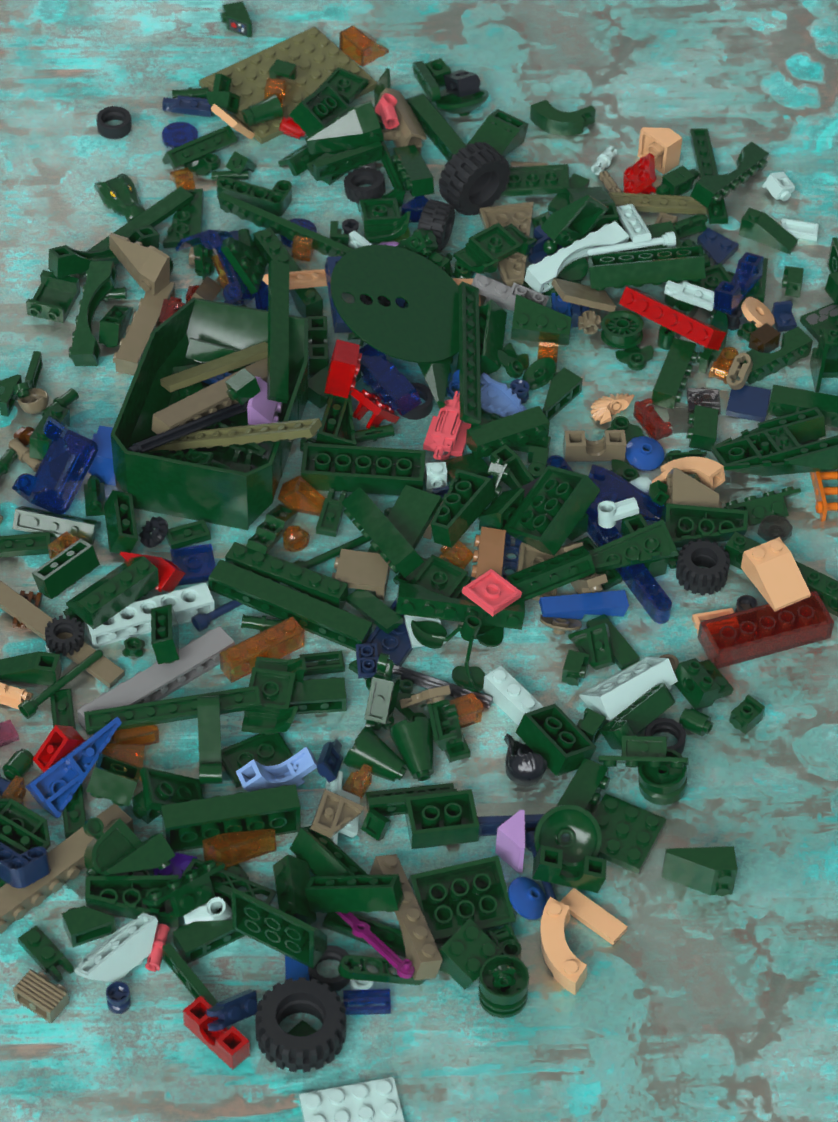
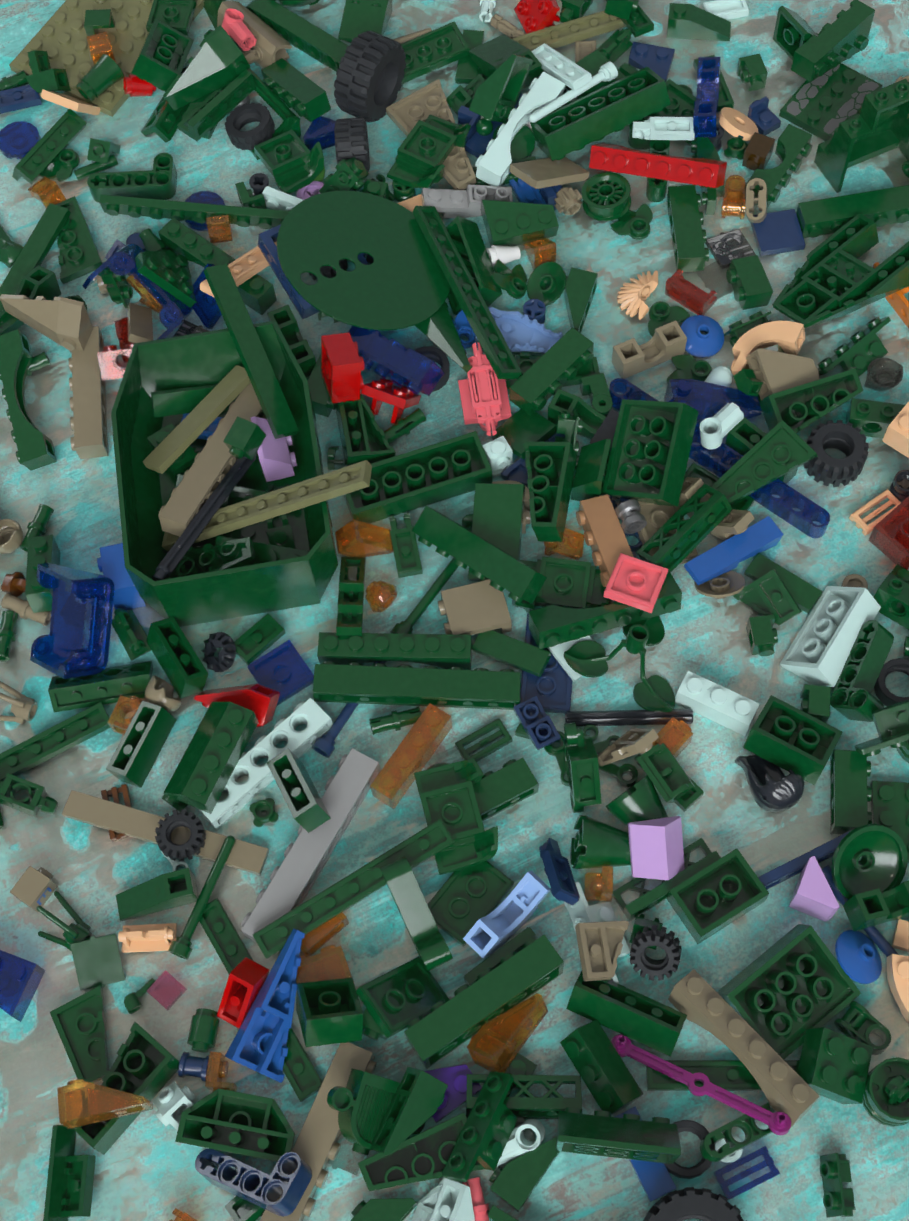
camera: 15 degrees left, 15 degrees up
dark green slope [98,305,133,348] -> none
dark green brick [305,874,404,914] -> none
none -> dark tan hair [145,676,182,712]
none -> white cone [486,245,521,266]
none -> flat silver wheel [615,500,647,534]
none -> lavender slope [628,816,685,880]
none -> black tyre [629,925,682,981]
none -> dark green hinge [820,1153,856,1218]

